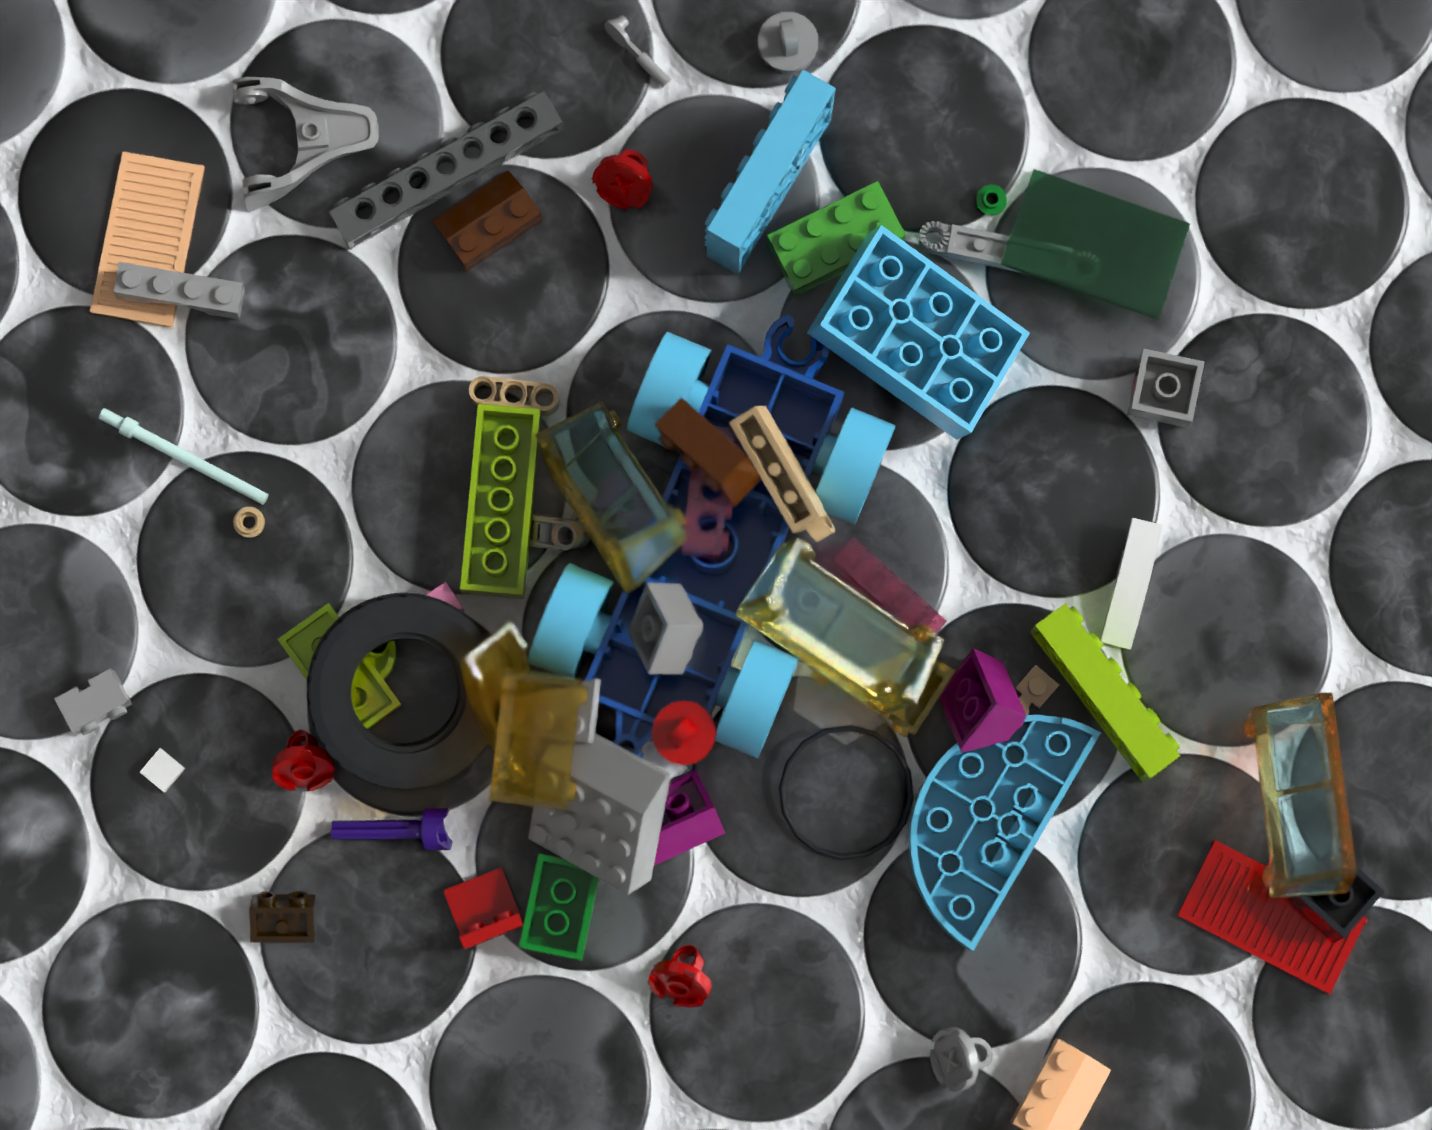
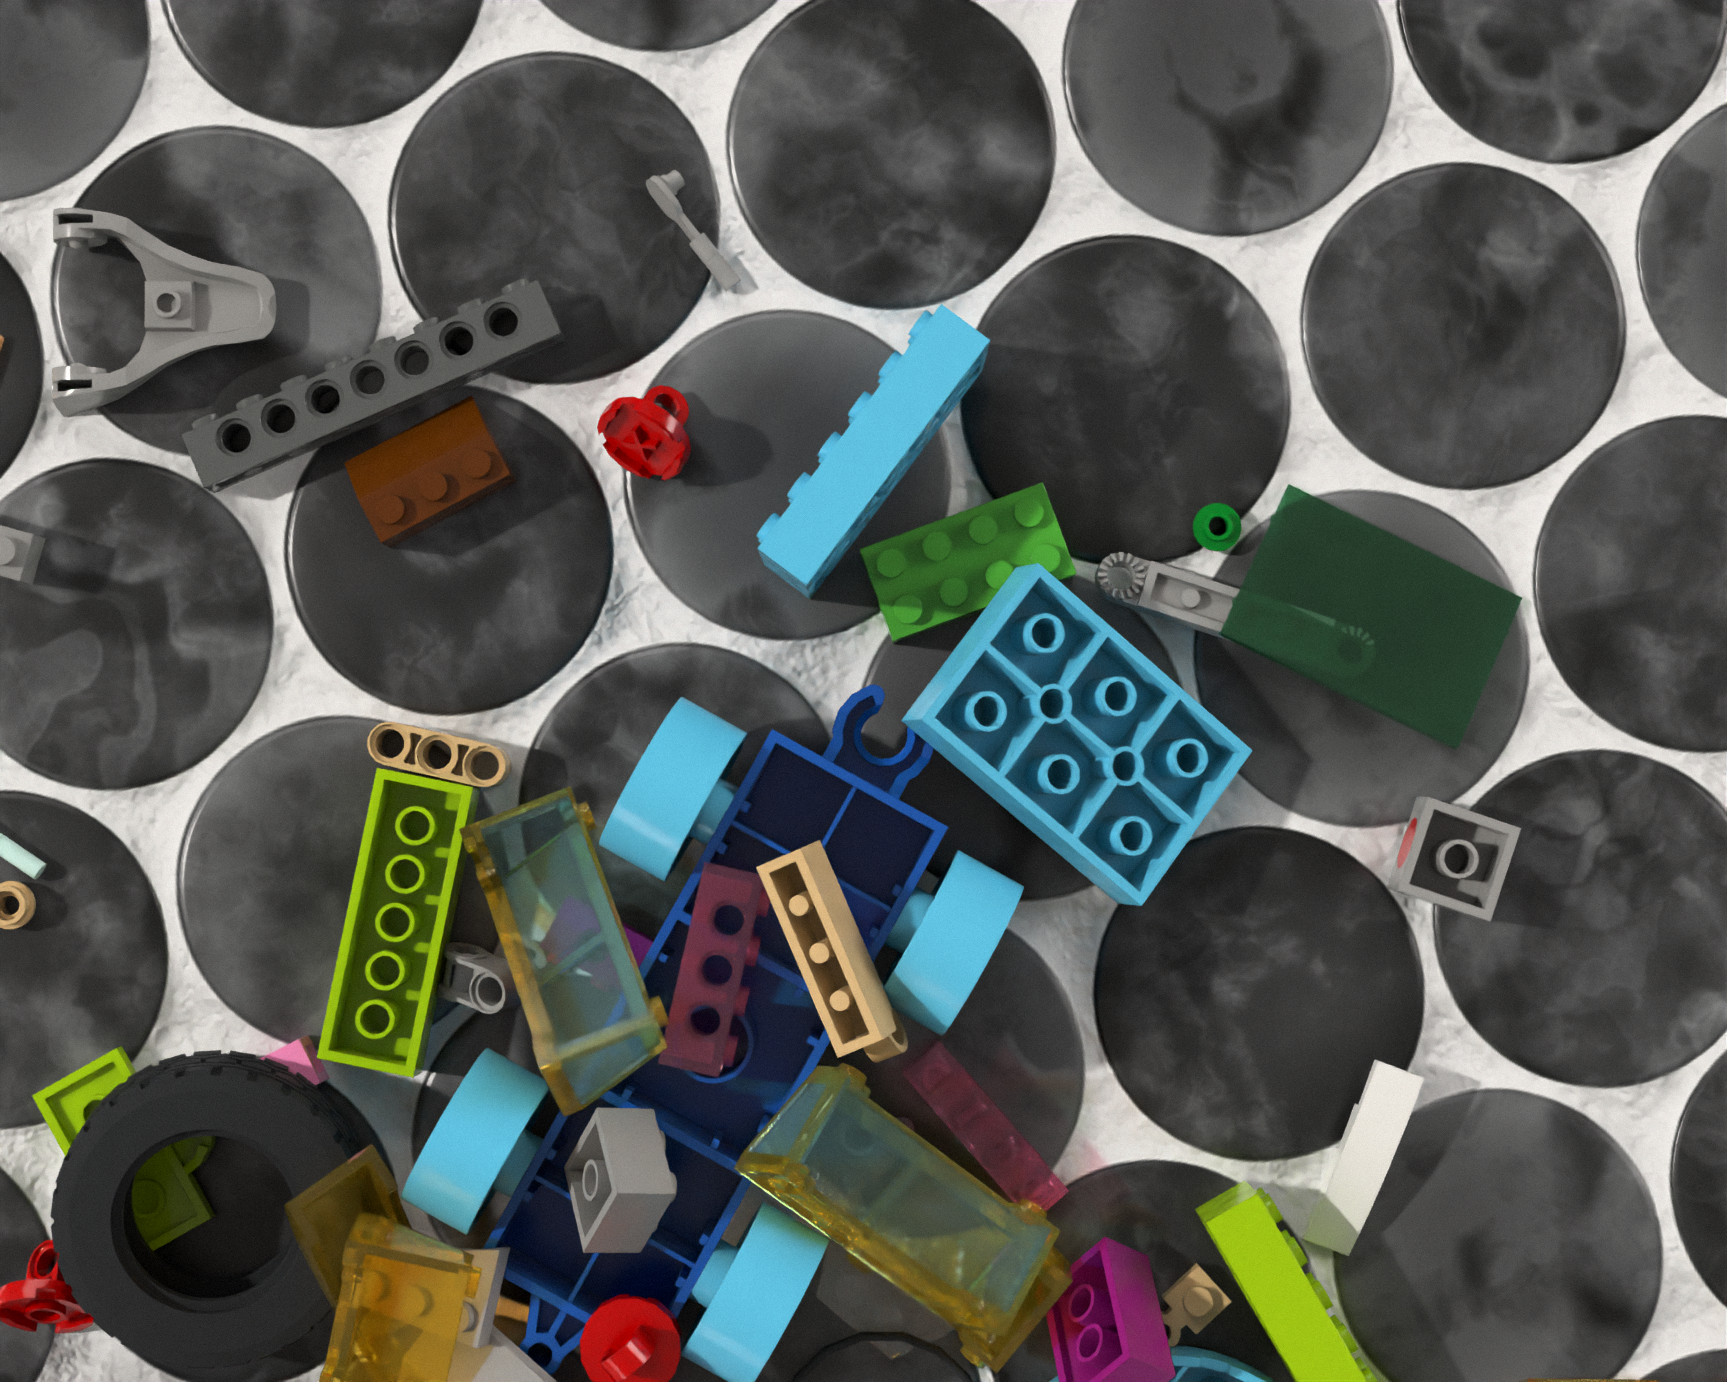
camera: 10 degrees right, 5 degrees up
reddish brown wedge [654,397,761,507] -> none
light grey tile [758,12,818,73] -> none

